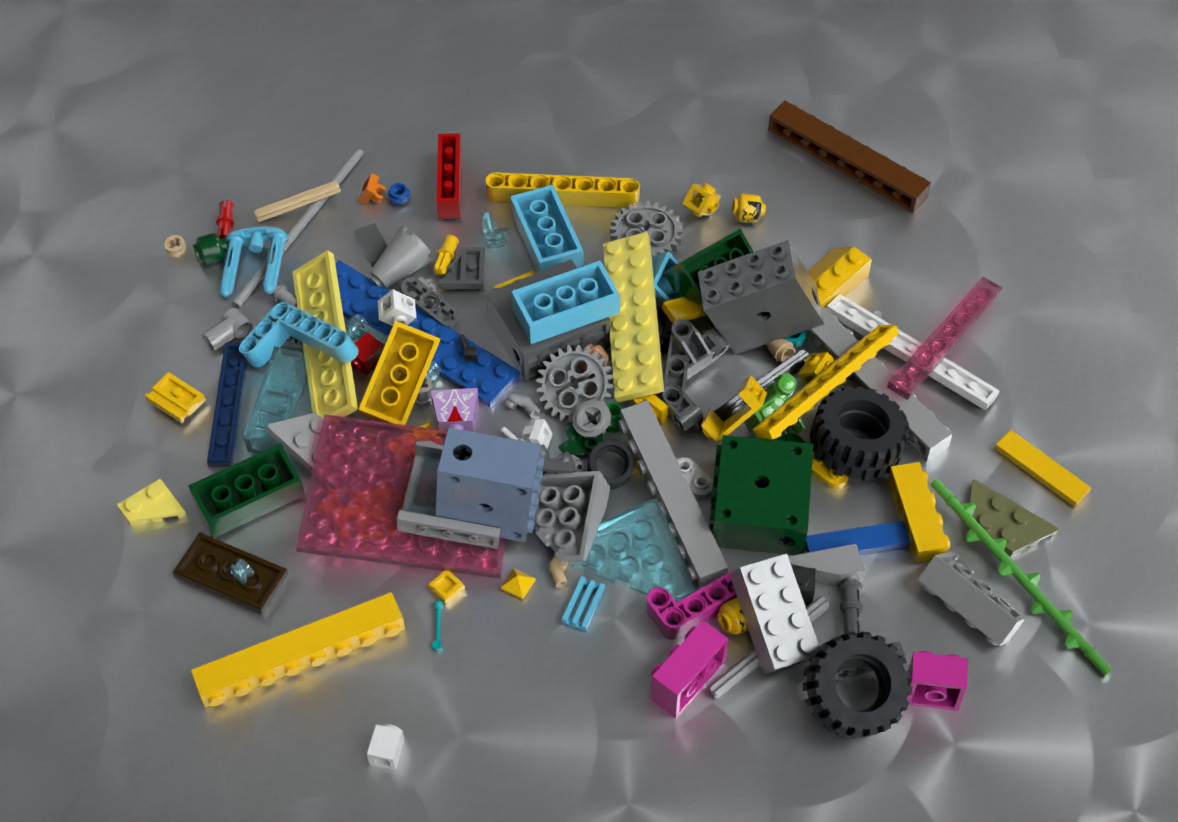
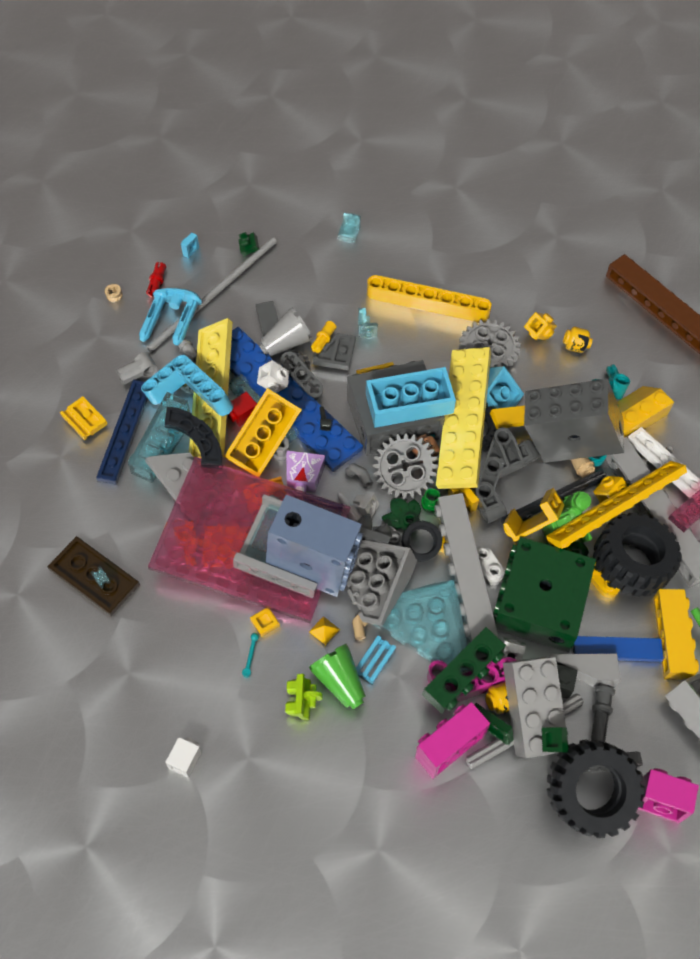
camera: 10 degrees right, 5 degrees up
light yellow wing [117,479,186,527] -> none
dark green brick [188,443,305,538] -> none
yellow brick [191,592,405,708] -> none
dark green head [193,233,228,265] -> none
tan axle [254,180,341,222] -> none
orange tile [358,173,386,205] -> none
blue plate [388,183,410,204] -> none
red brick [436,133,462,219] -> none
medium azure brick [510,185,584,272] -> none
light grey gear [573,400,612,438] -> none
dark green slope [664,228,754,306] -> none
none -> black tile [164,407,222,469]
none -> medium azure plate [181,232,199,259]
none -> dark green tile [238,232,259,257]
none -> lime hips [285,674,323,720]
none -> bright green cone [309,644,365,709]
none -> clear light blue bracket [338,212,361,243]
none -> dark green brick [422,627,506,714]
none -> dark green tile [474,703,514,745]
none -> white tile [502,637,526,661]
none -> dark green tile [542,727,569,752]
none -> teal axle [592,364,630,399]

